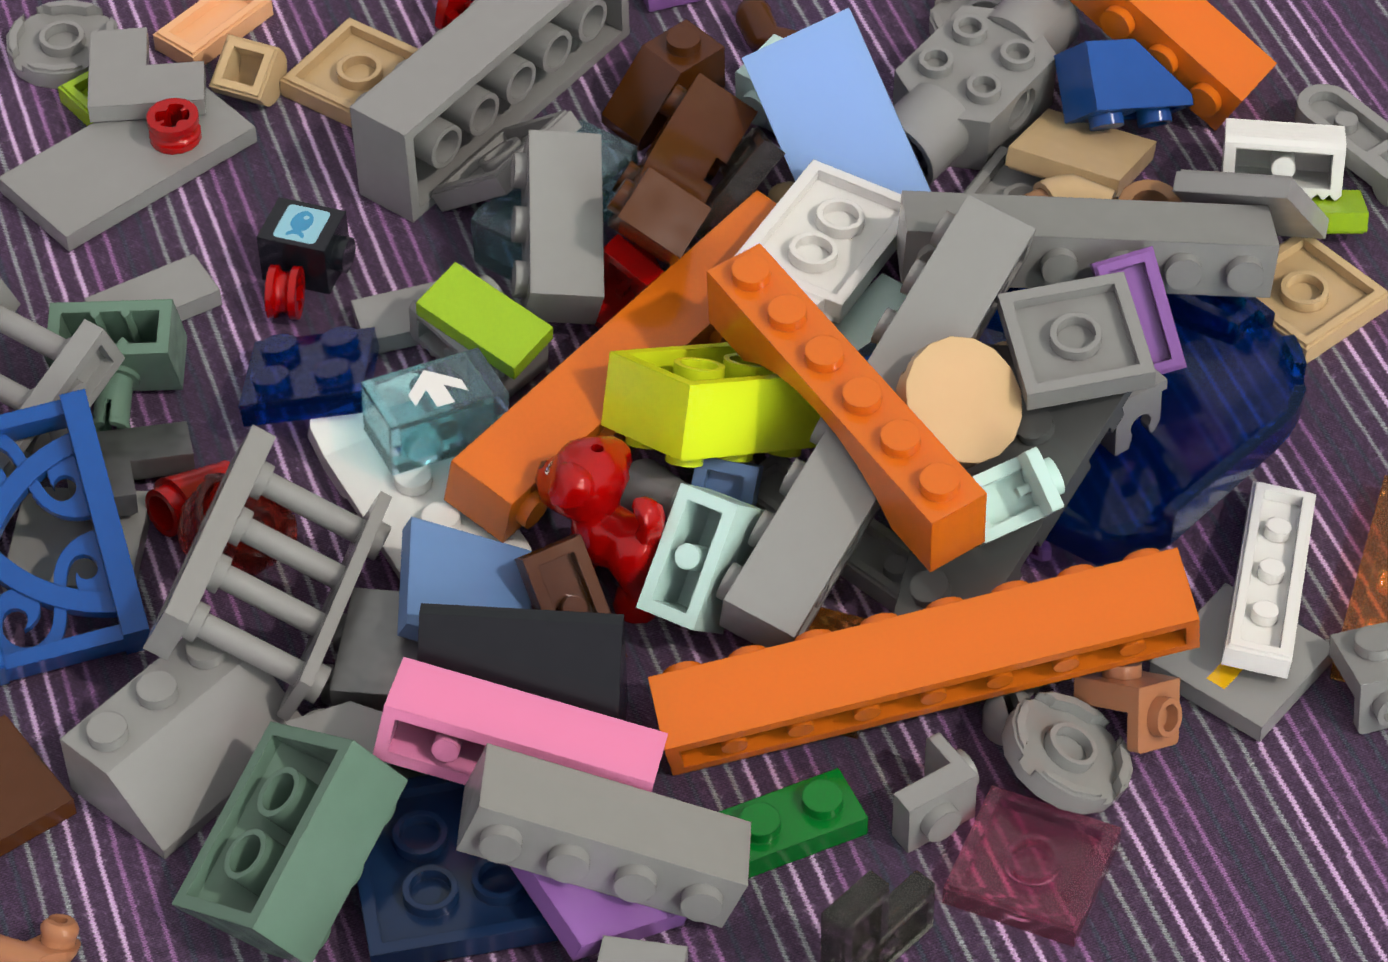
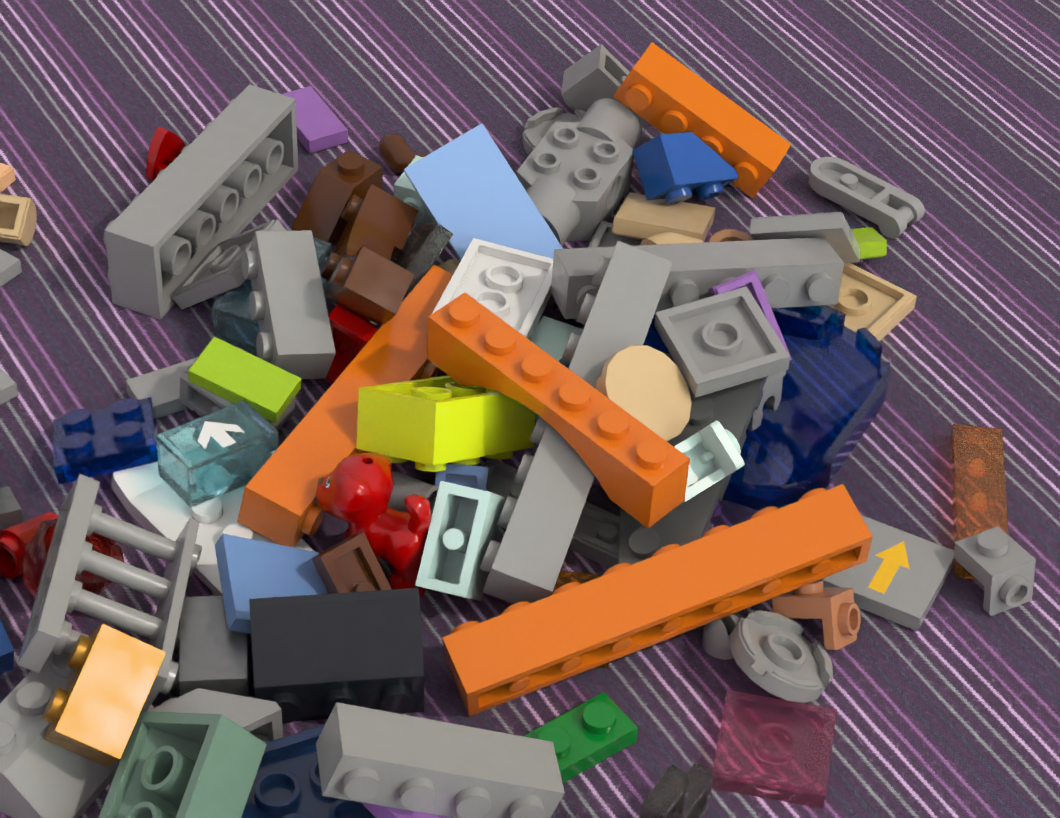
camera: 15 degrees left, 5 degrees down
black brick [256,197,356,295] -> none
red bush [264,264,305,320] -> none
tan tile [279,17,418,128] -> none
bright pink brick [373,657,668,792] -> none
light grey bracket [892,732,979,853] -> none
white brick [1221,118,1347,201] -> none
white tile [1221,481,1316,679] -> none
none -> brick [42,623,166,767]

